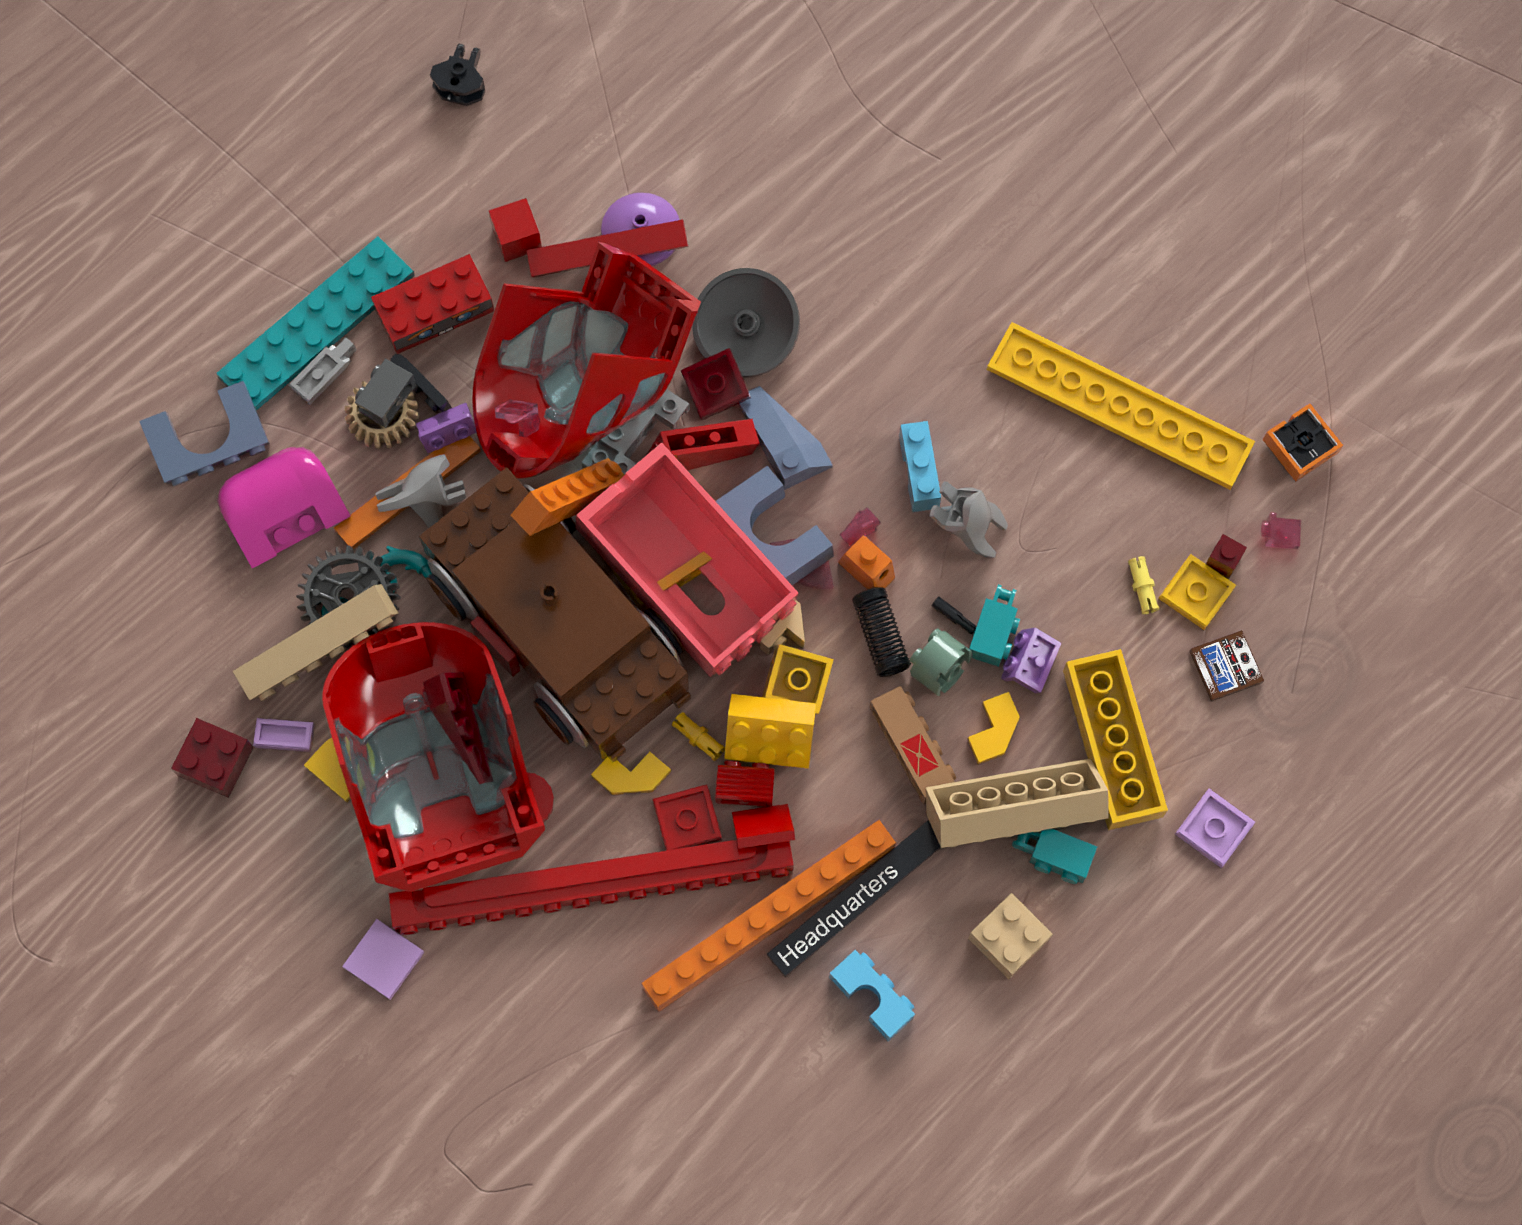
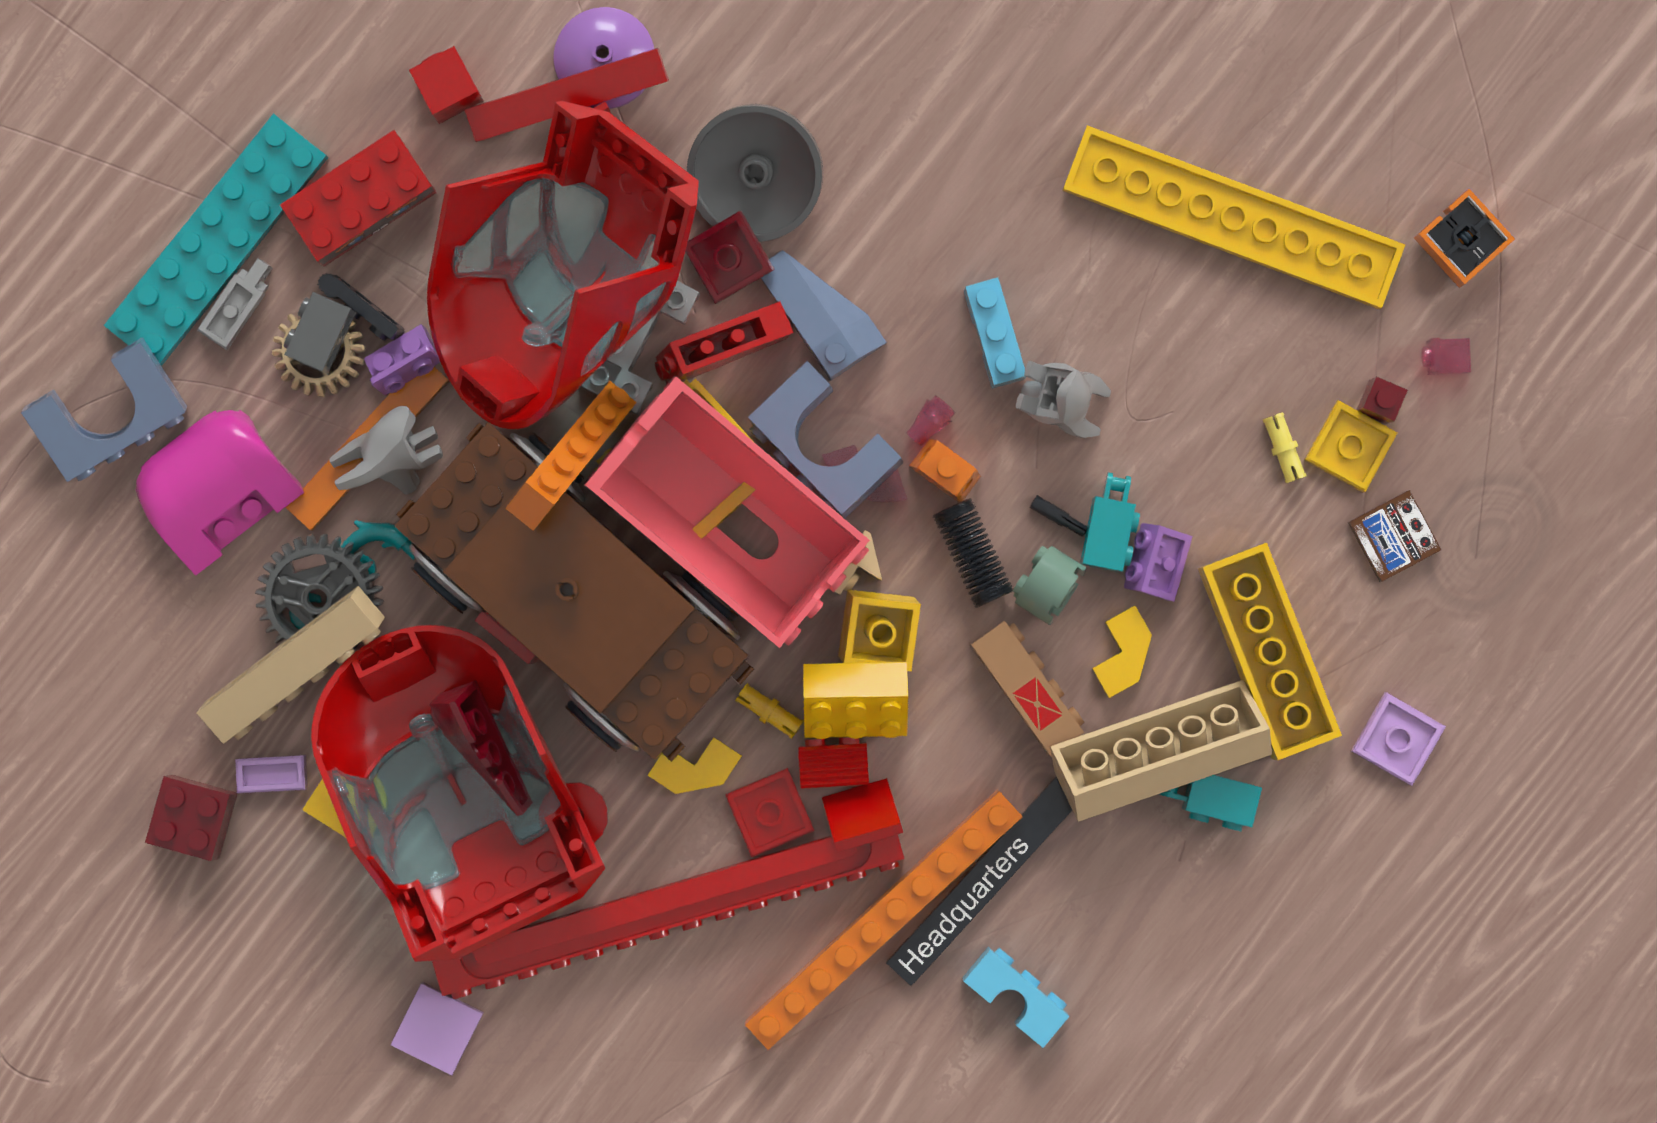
camera: 10 degrees left, 15 degrees up
clear pink bracket [495,399,540,437] -> none
tan brick [968,893,1053,980] -> none

